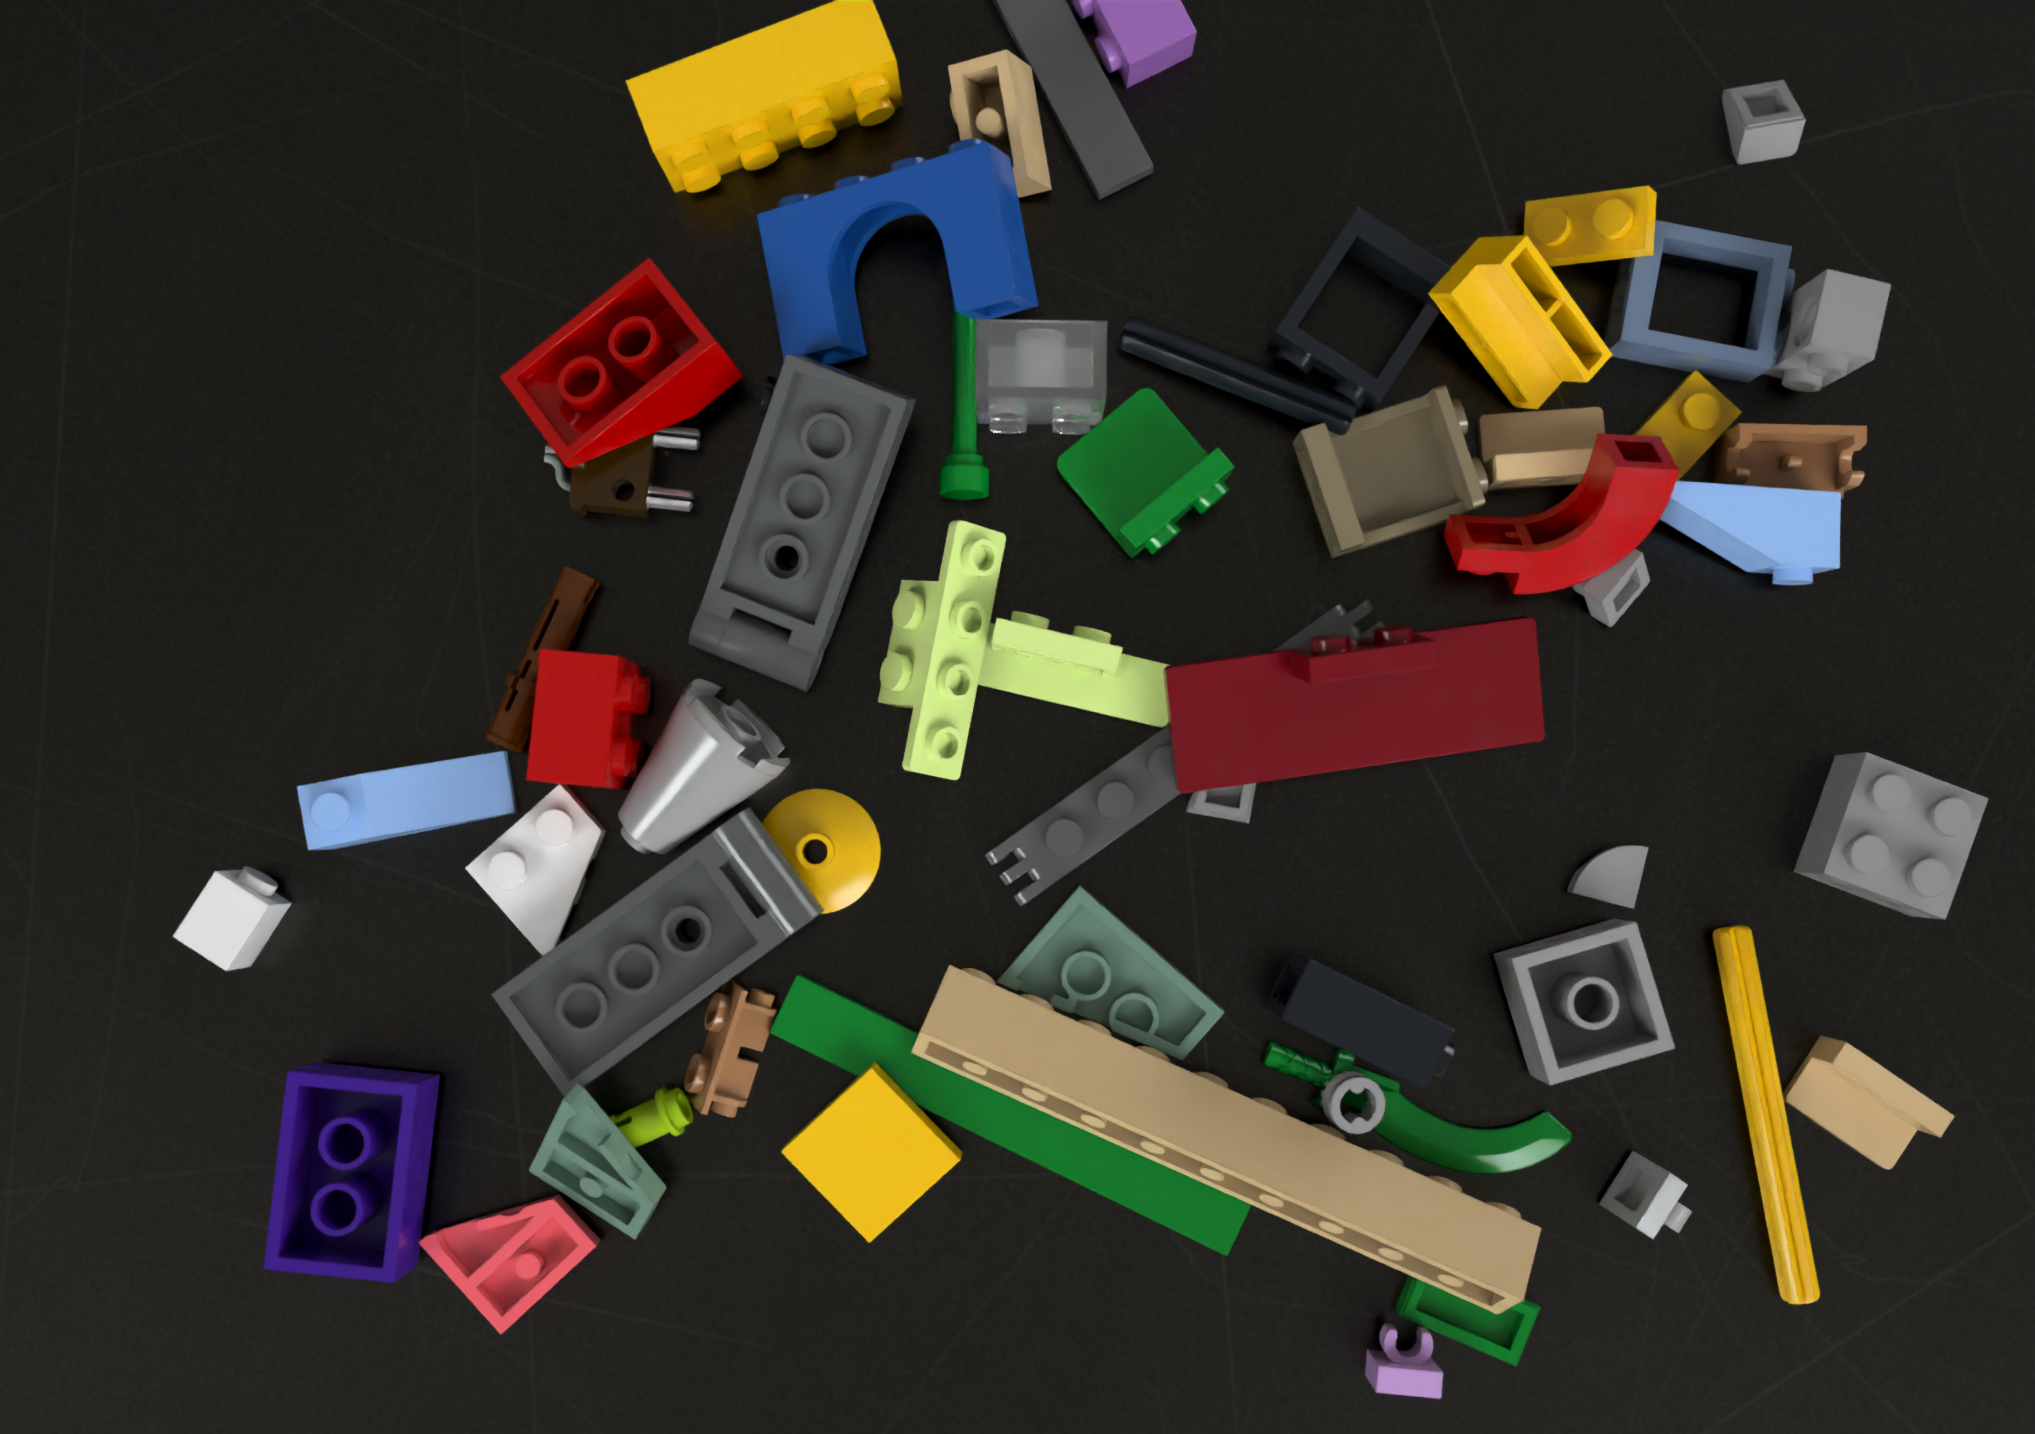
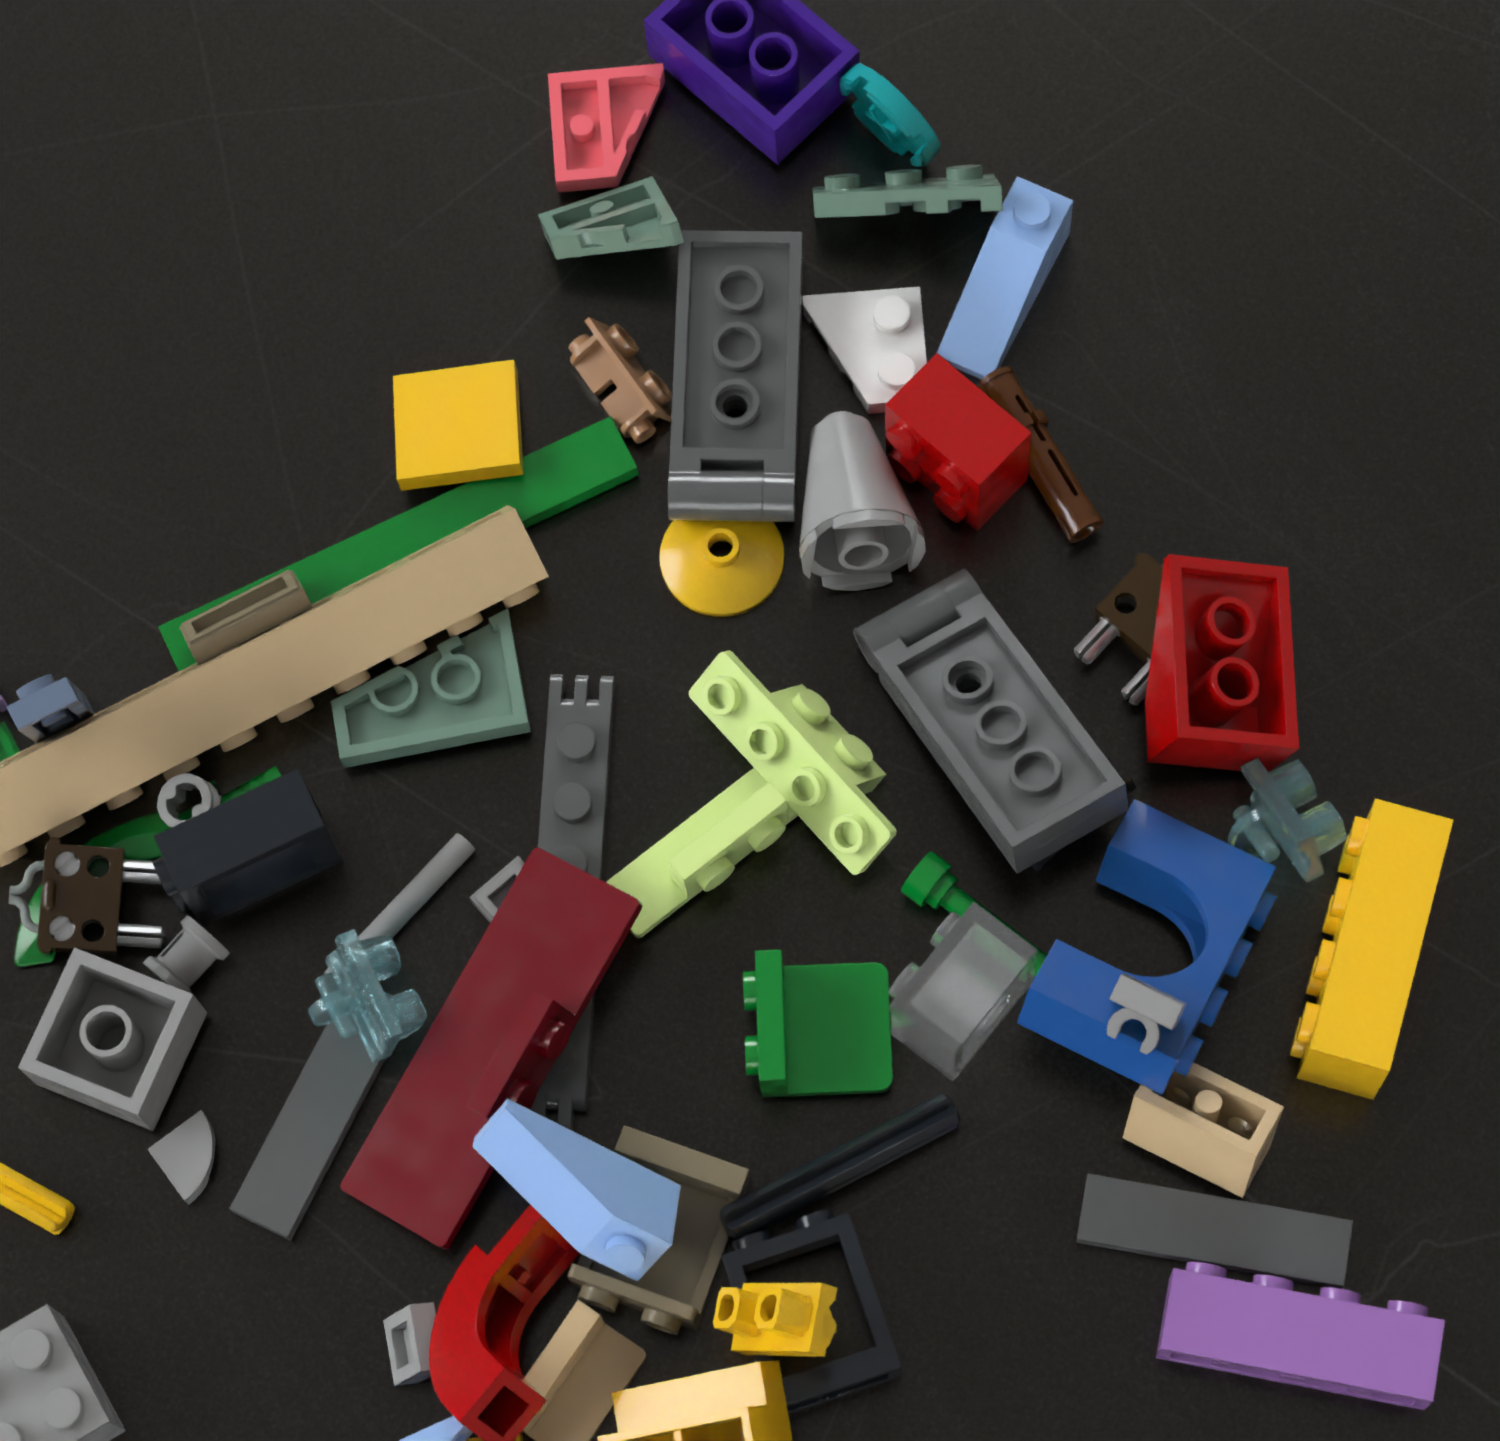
camera: 135 degrees right, 15 degrees down
white brick [173,866,292,971] -> none
lime pin [609,1087,693,1148] -> none
none -> sand blue plate [6,674,95,743]
none -> dark brown piece [9,837,164,958]
none -> light grey bush [143,915,230,993]
none -> dark tan tile [179,569,313,665]
none -> dark grey tile [229,976,412,1241]
none -> clear light blue hips [308,929,427,1063]
none -> light grey bar [324,833,475,990]
none -> light blue slope [472,1099,681,1281]
none -> yellow hips [713,1283,837,1357]
none -> sand green wing [812,165,1003,218]
none -> teal tile [839,63,941,167]
none -> light grey tile [1107,974,1187,1055]
none -> clear light blue hips [1228,758,1347,883]

